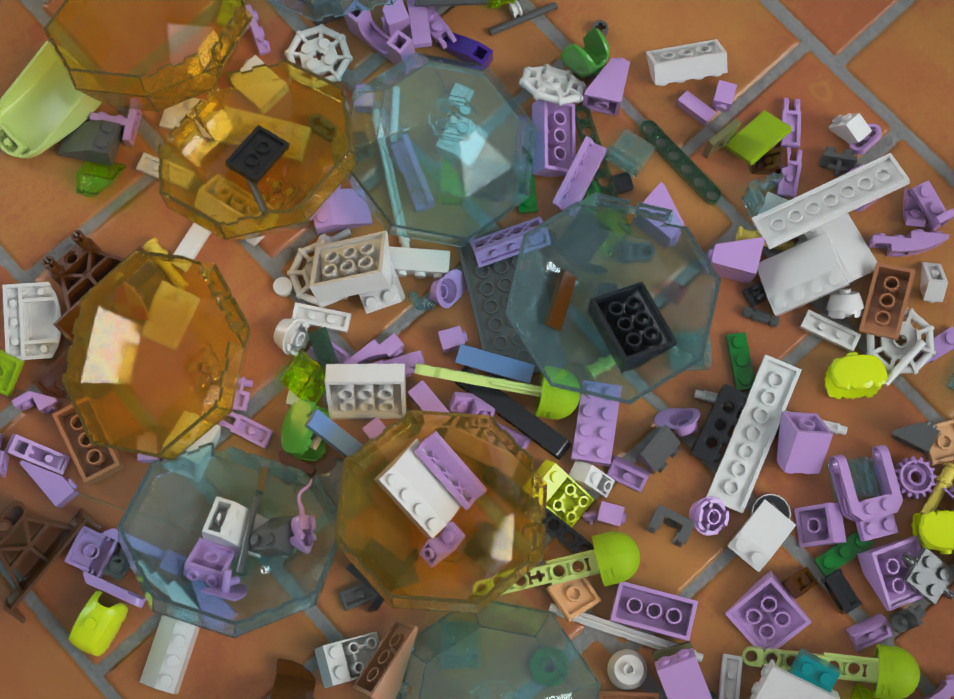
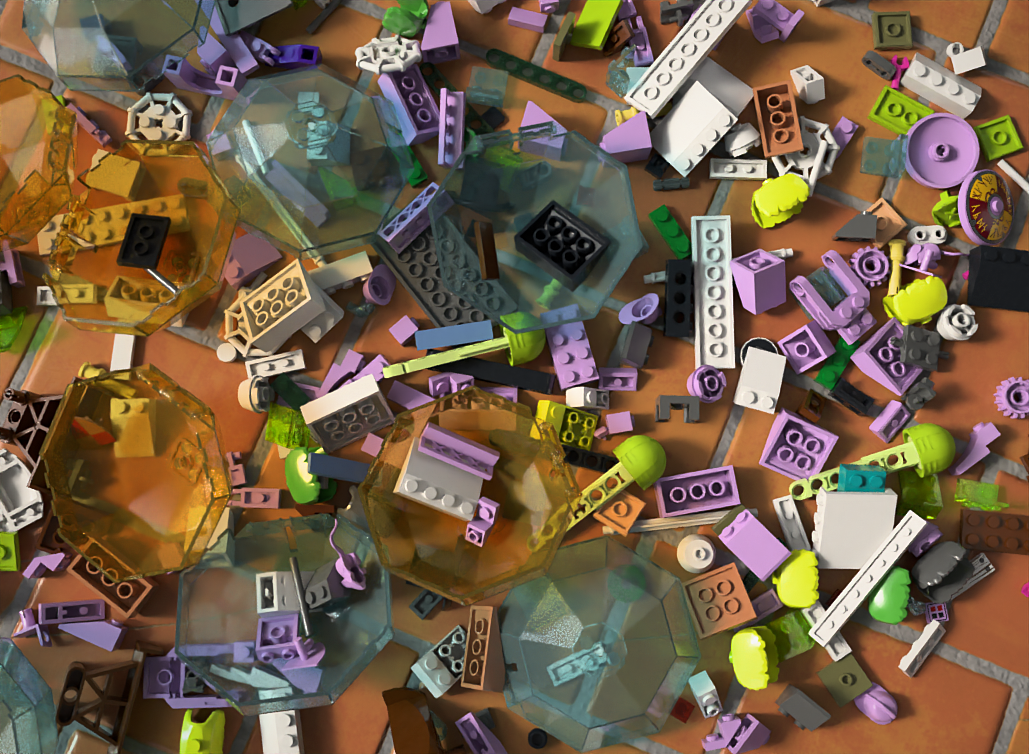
camera: 25 degrees left, 5 degrees up
lavender slope [868,229,949,257] -> none

